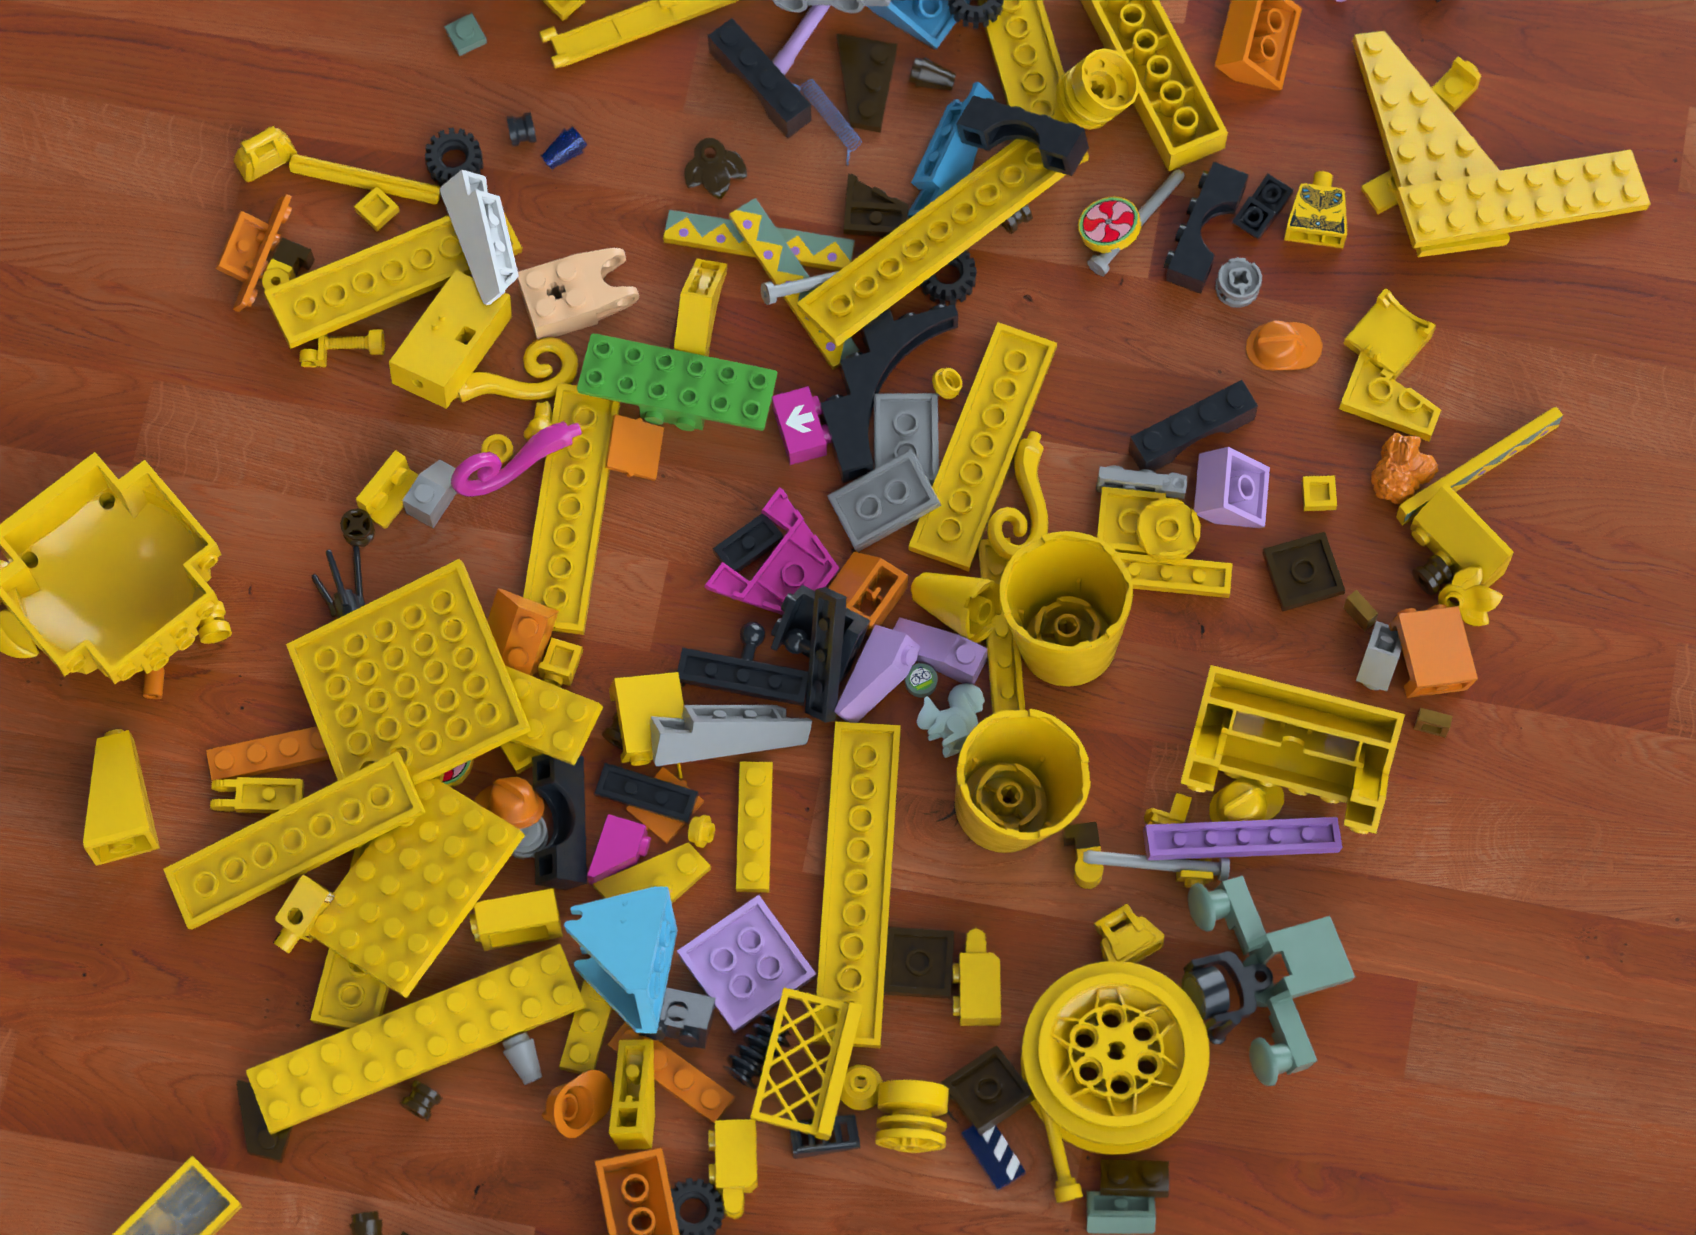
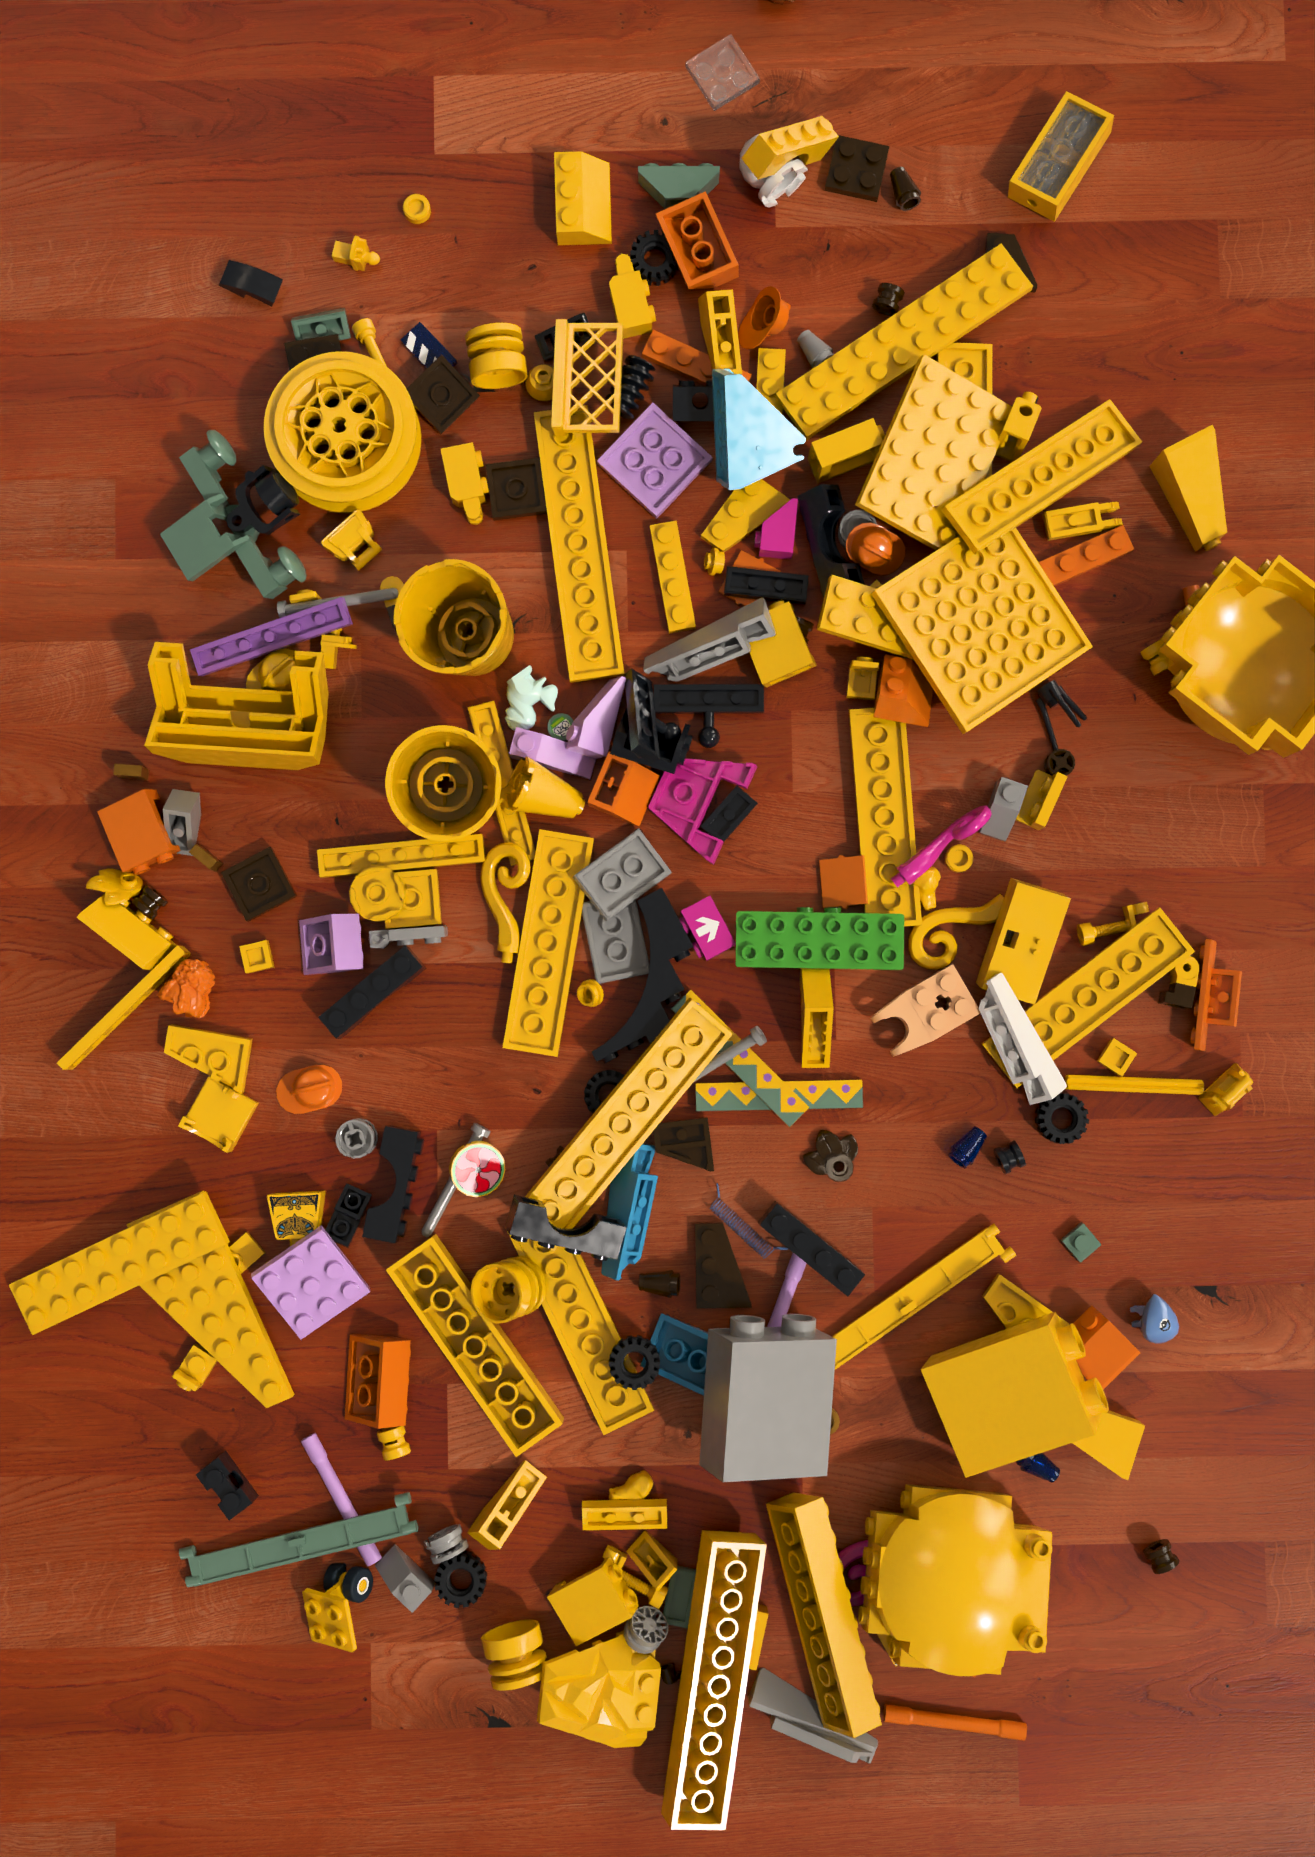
camera: 170 degrees right, 15 degrees up
none -> lavender plate [251,1225,371,1339]

